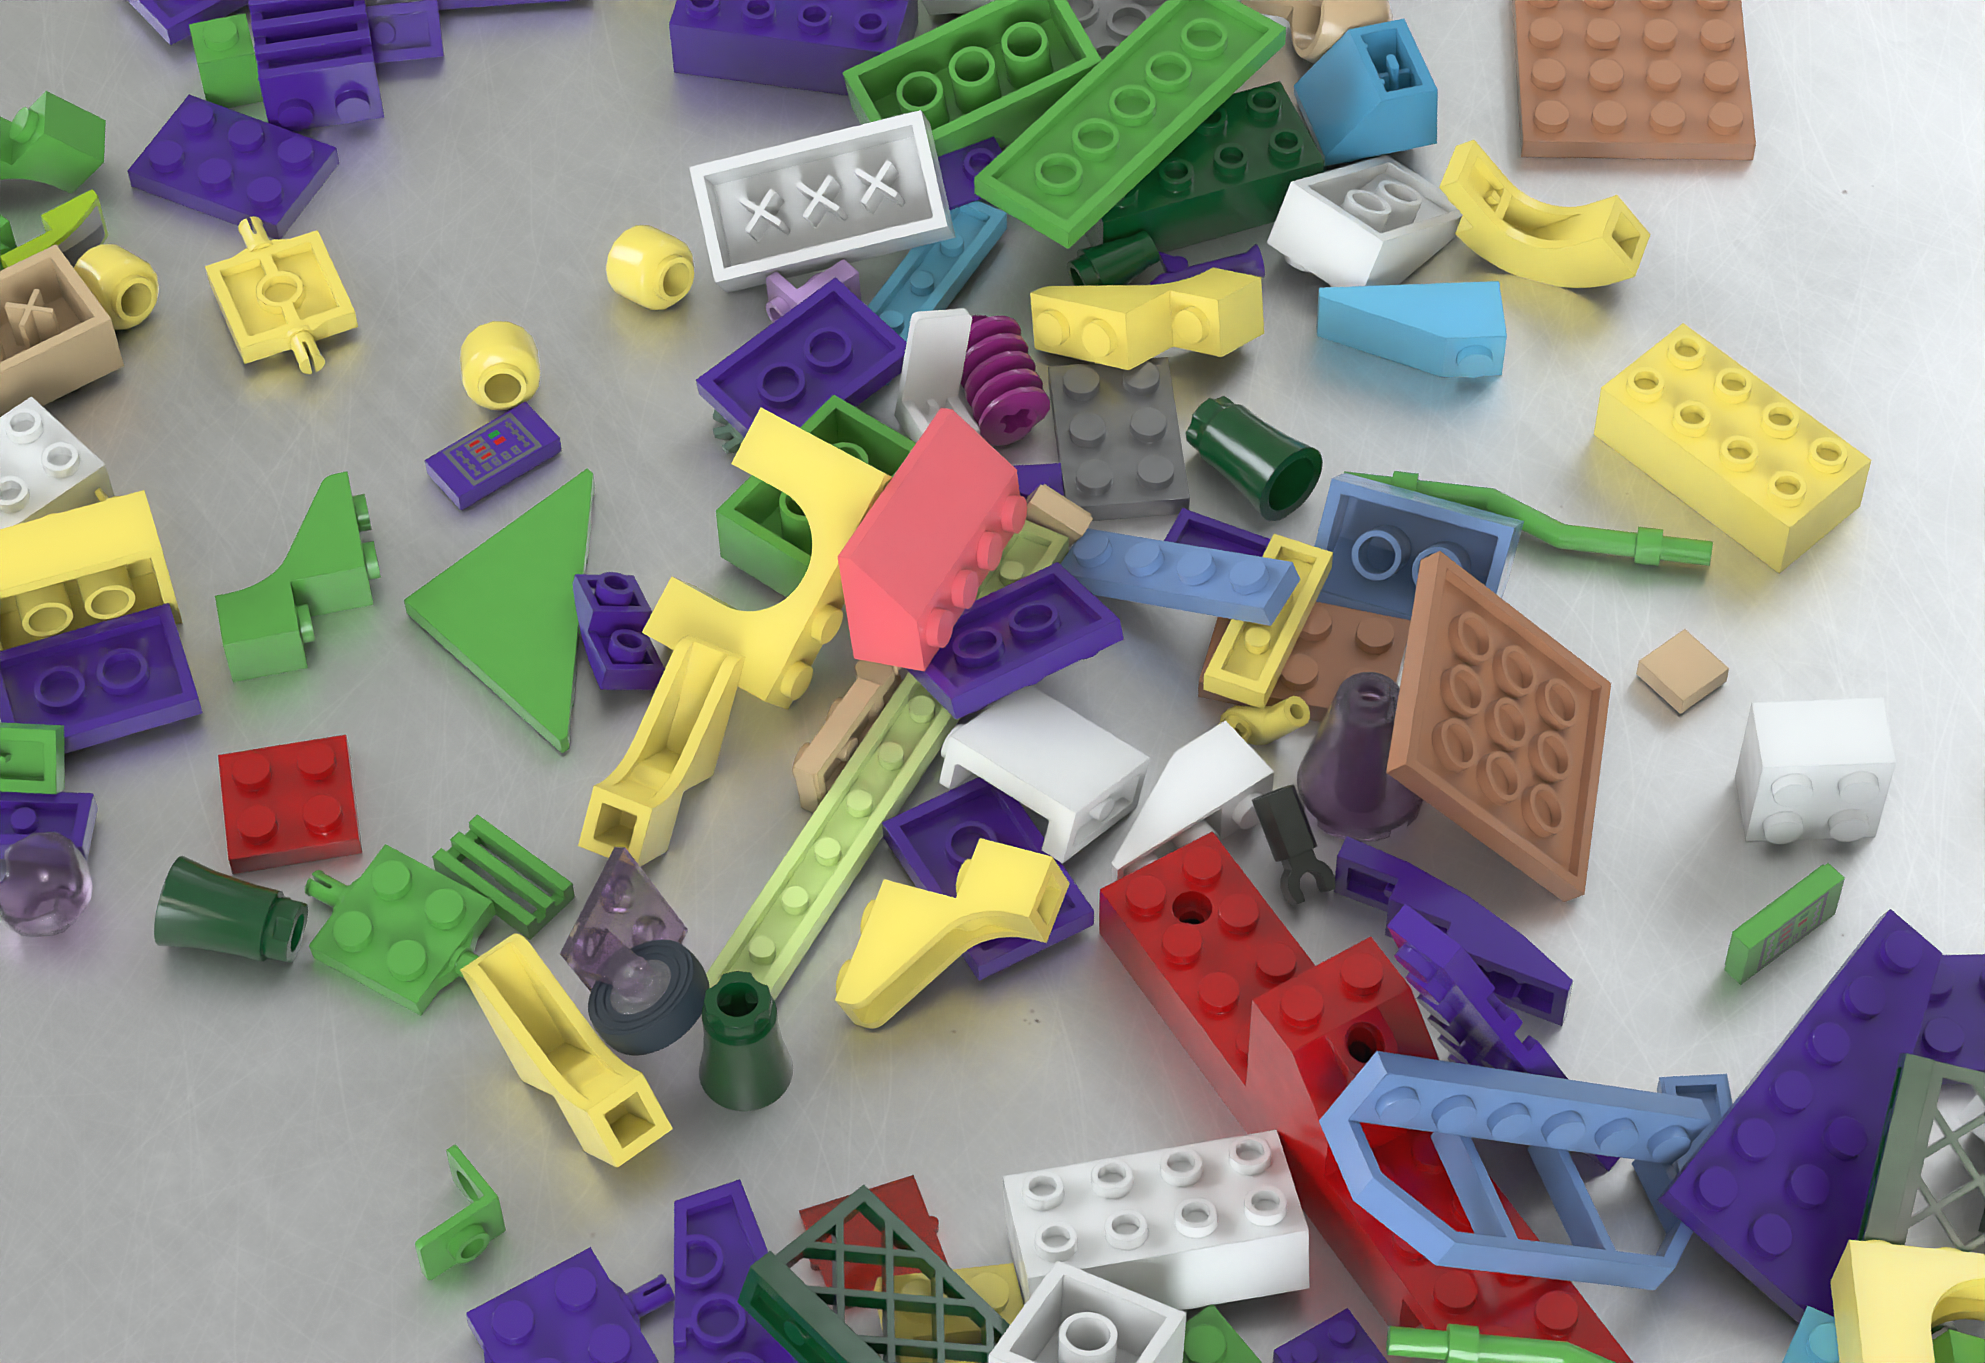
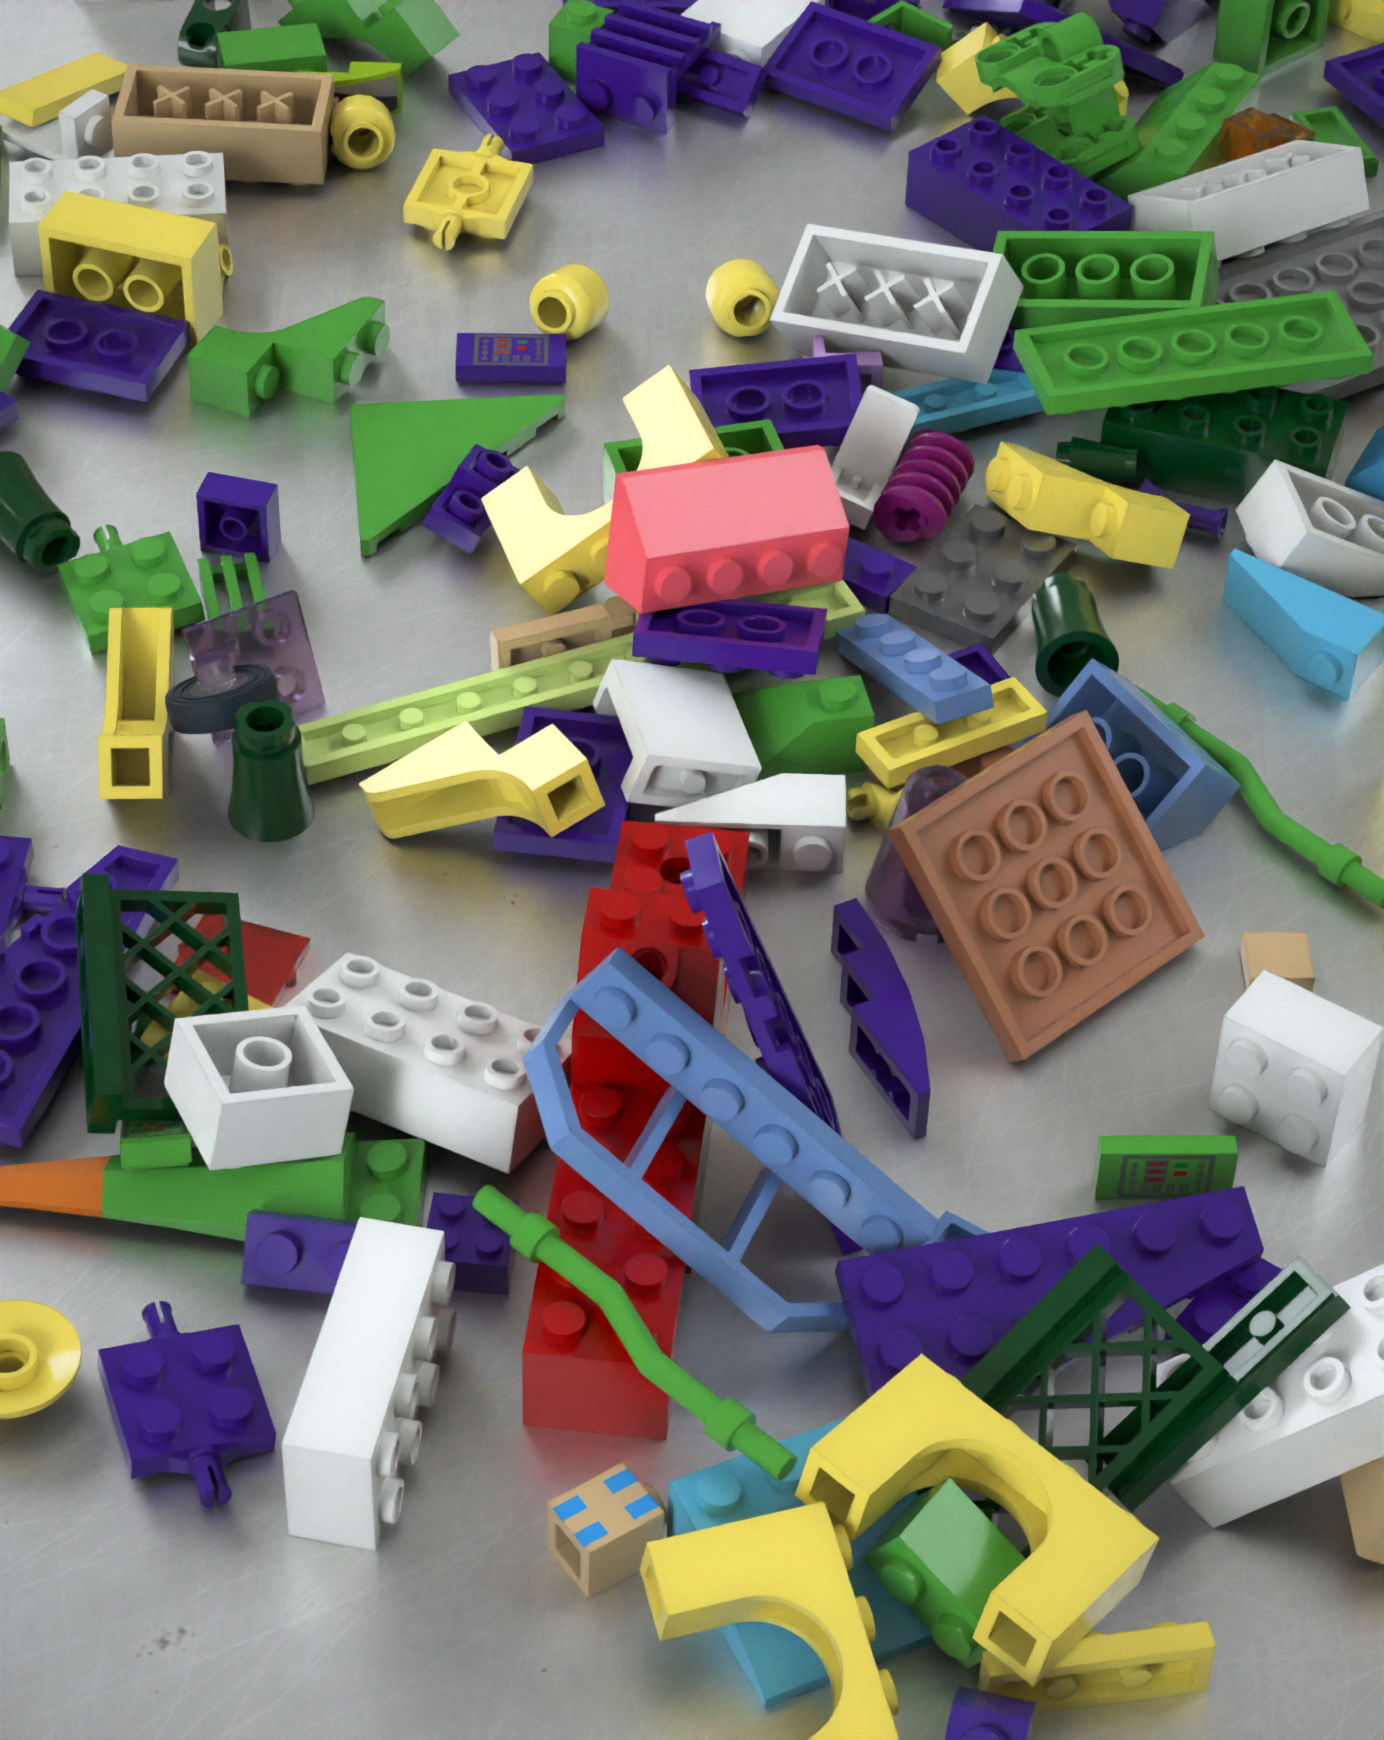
camera: 35 degrees right, 10 degrees down
red plate [218,734,362,874] -> none
light yellow arch [578,635,745,869] -> none
tan tile [1026,484,1093,547] -> none
pearl dark grey bar [1251,784,1335,905] -> none
none -> dark purple piece [196,472,281,563]
none -> bright green slope [732,675,875,782]

